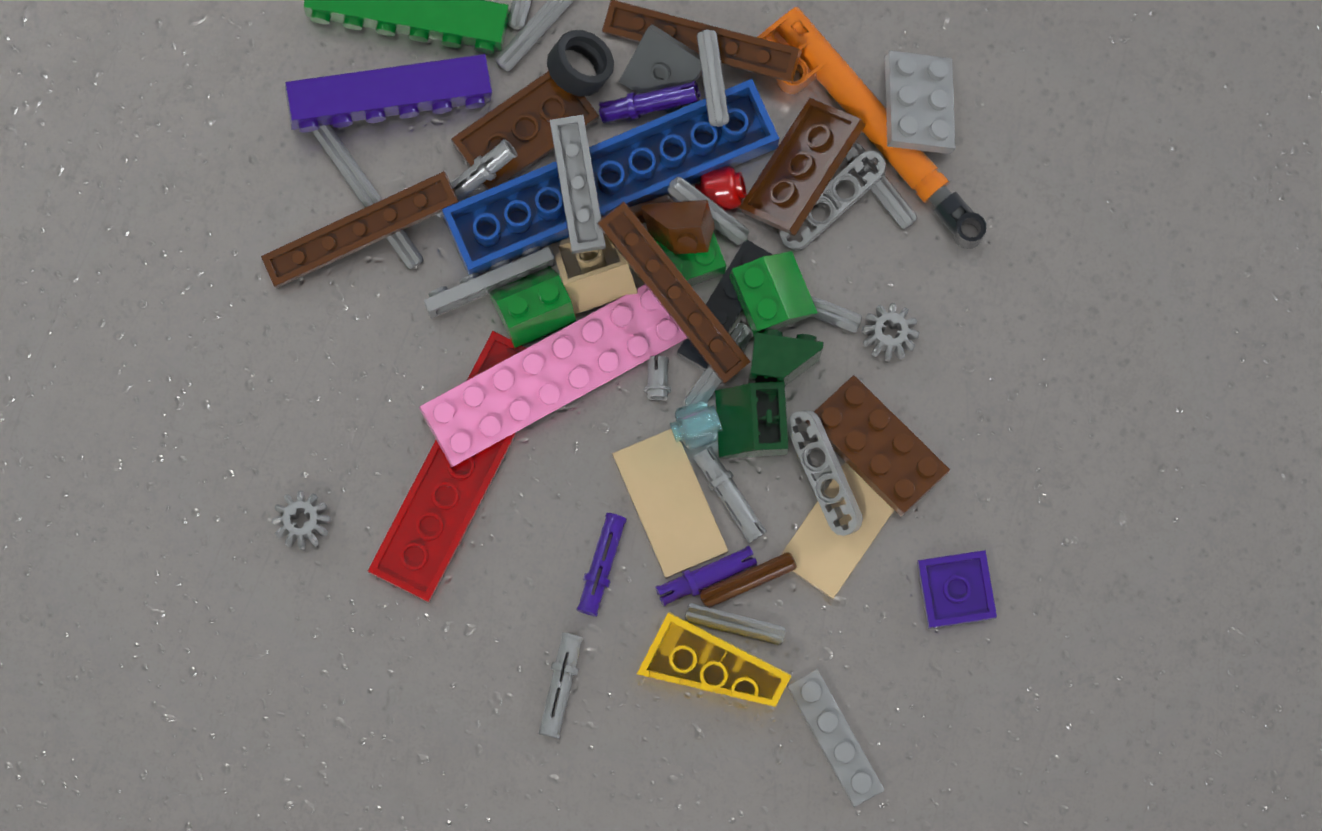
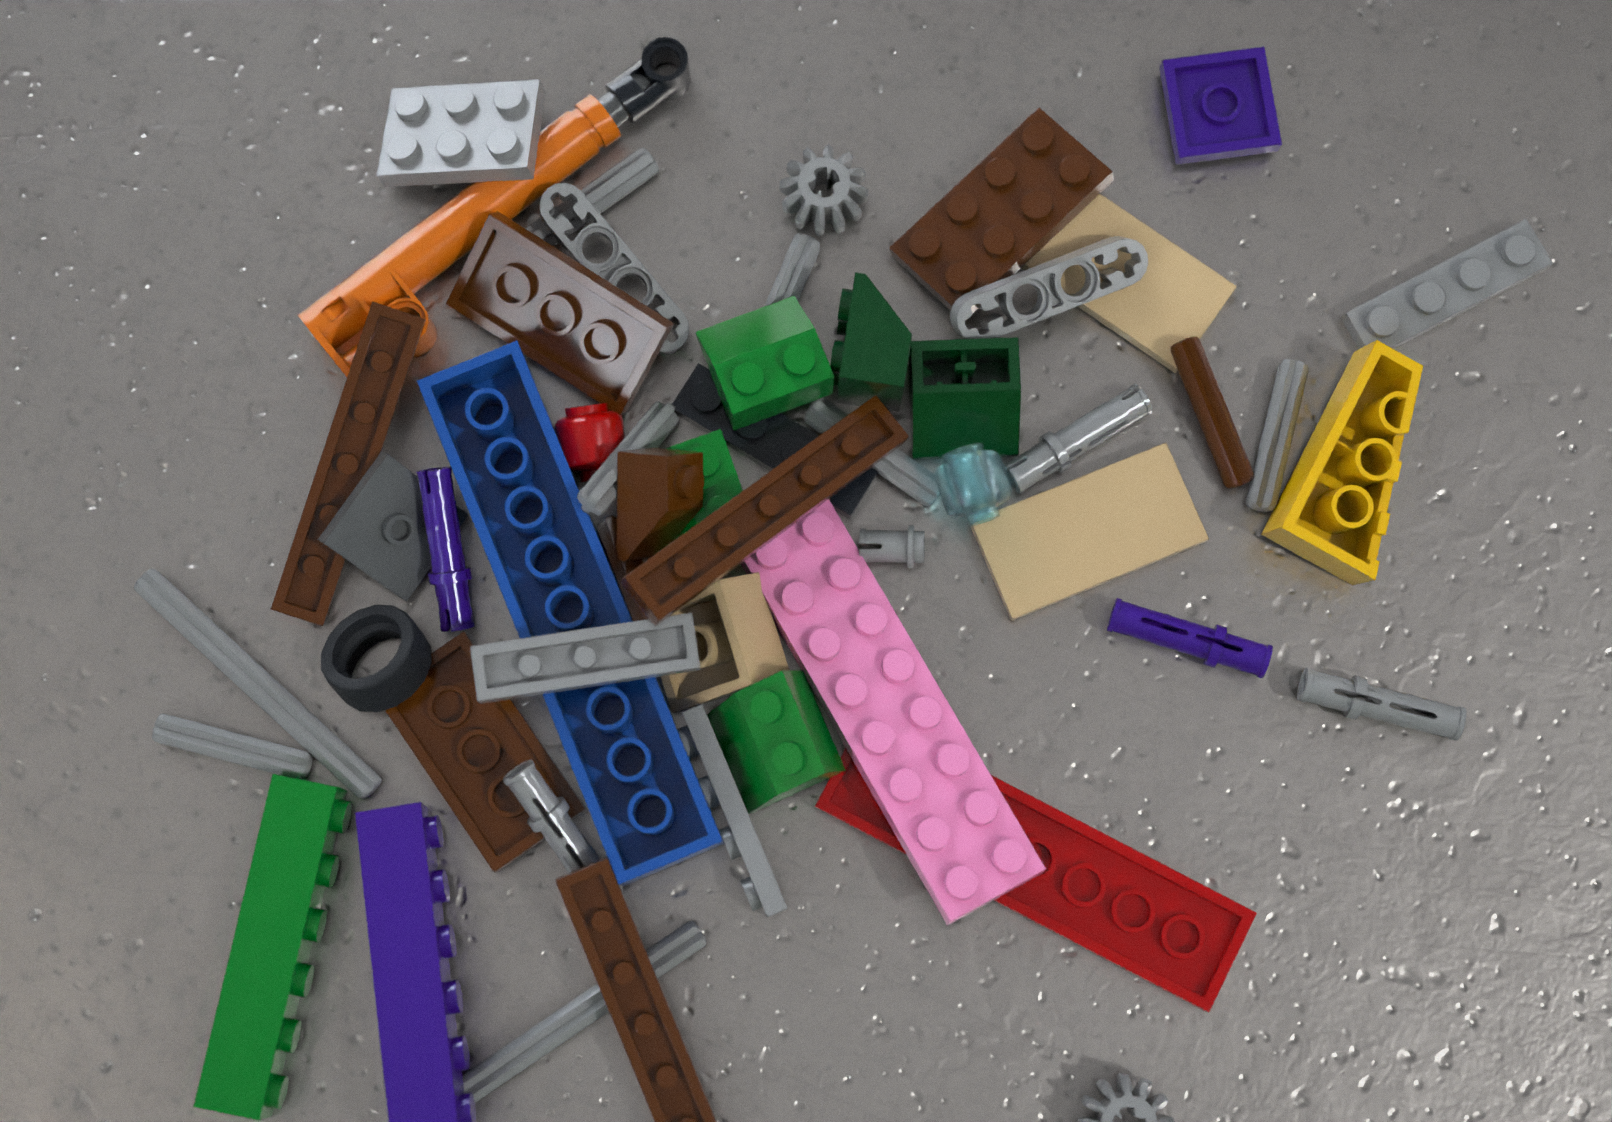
camera: 85 degrees left, 0 degrees up
dark purple pin [655,545,757,606] -> none
light grey axle [697,29,729,127] -> none

